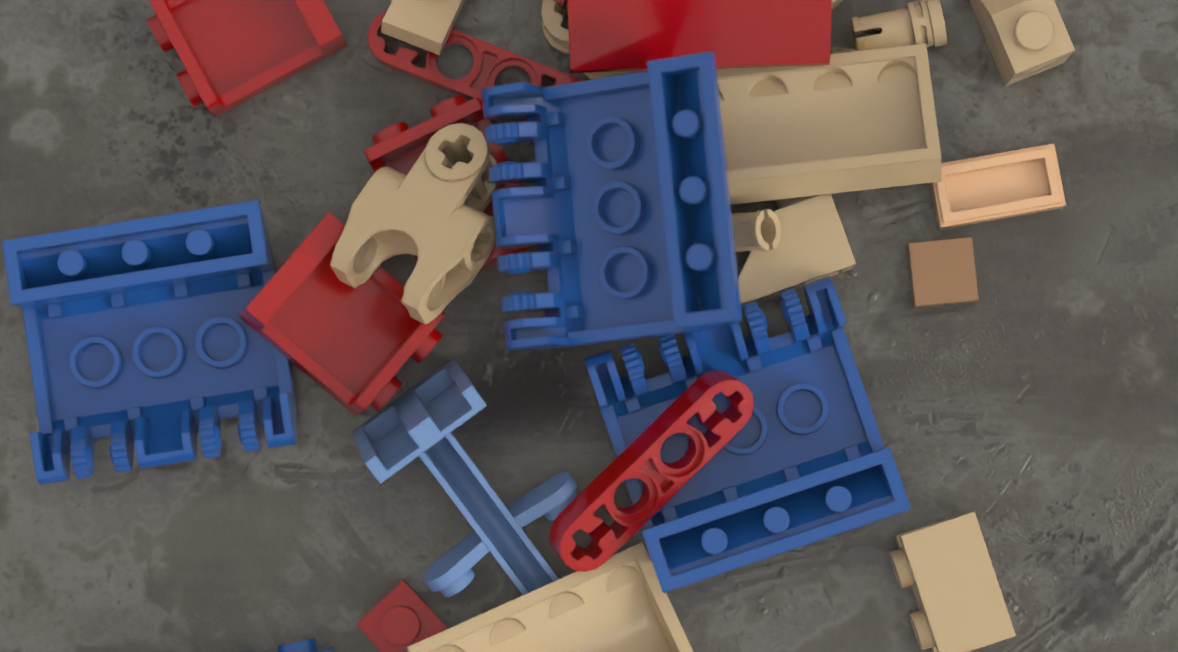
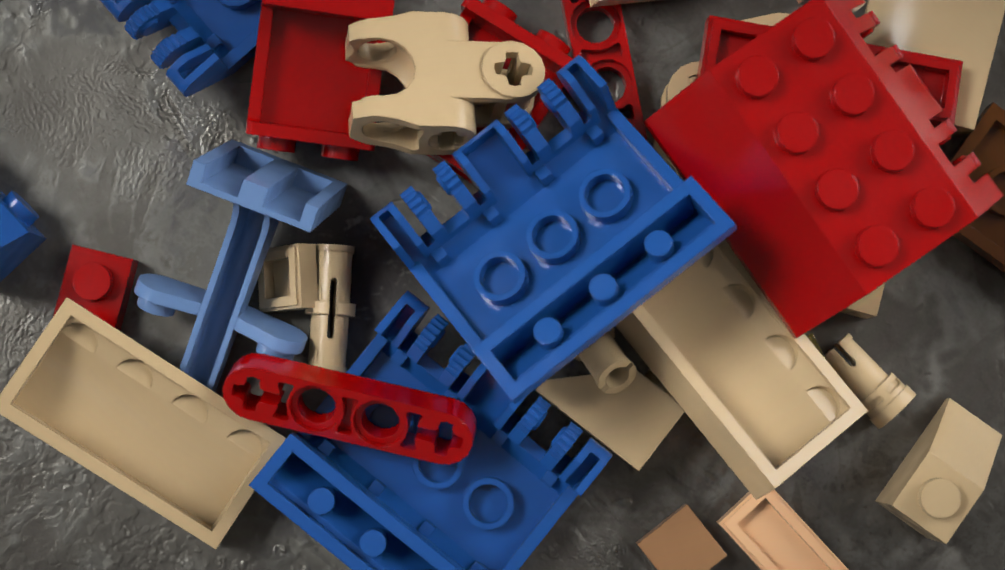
camera: 55 degrees right, 0 degrees up
none -> tan tile [258,243,318,313]
none -> tan pin [305,244,356,373]

